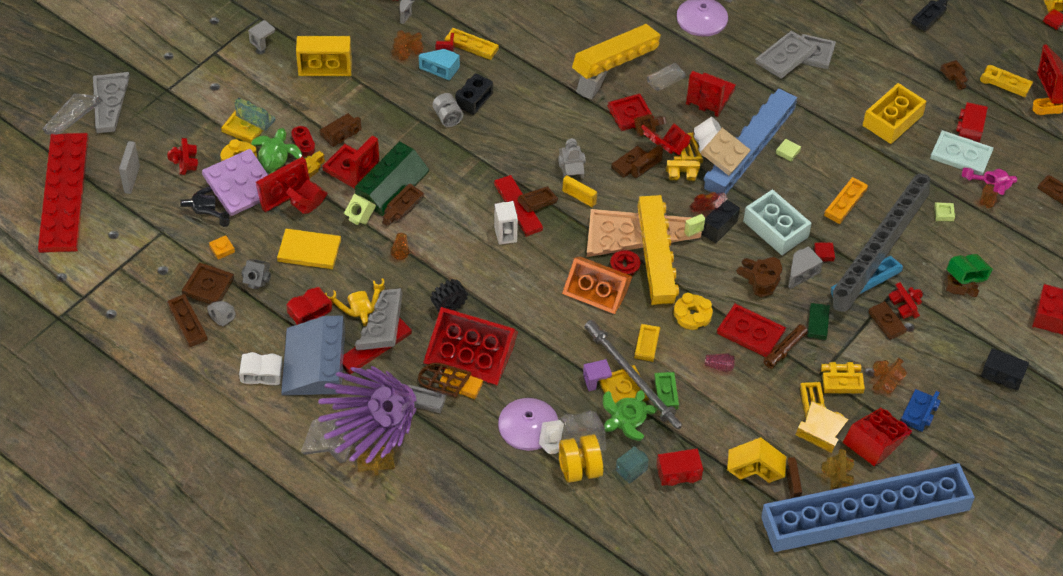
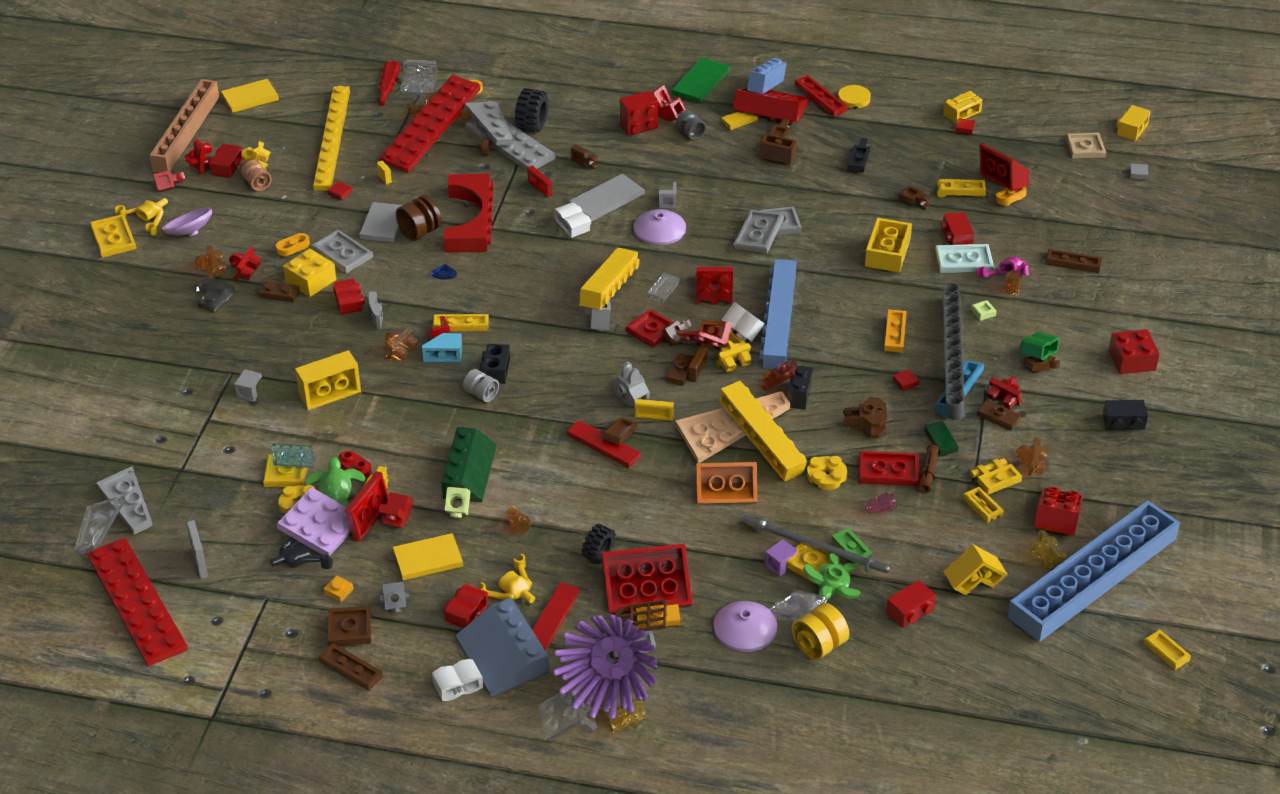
camera: 25 degrees left, 10 degrees down
red hips [167,138,198,175] -> none
light grey piece [207,301,236,326] -> none
reddish brown bracket [319,113,362,147] -> none
red bracket [322,135,379,189] -> none
light grey wing [355,288,403,350] -> none
reddish brown hinge [382,183,424,227] -> none
white brick [494,201,518,245] -> none
white bracket [539,420,564,454] -> none
red gear [610,250,641,276] -> none
clear light blue brick [616,446,649,484] -> none
yellow tile [634,324,660,362] -> none
yellowish green tile [684,214,705,237] -> none
tan plate [701,127,751,176] -> none
light aqua brick [743,189,812,255] -> none
yellowish green tile [776,139,801,162] -> none
reddish brown tile [786,457,802,498] -> none
light grey slope [788,246,823,289] -> none
yellow hips [795,402,848,453] -> none
blue bracket [901,389,941,432] -> none

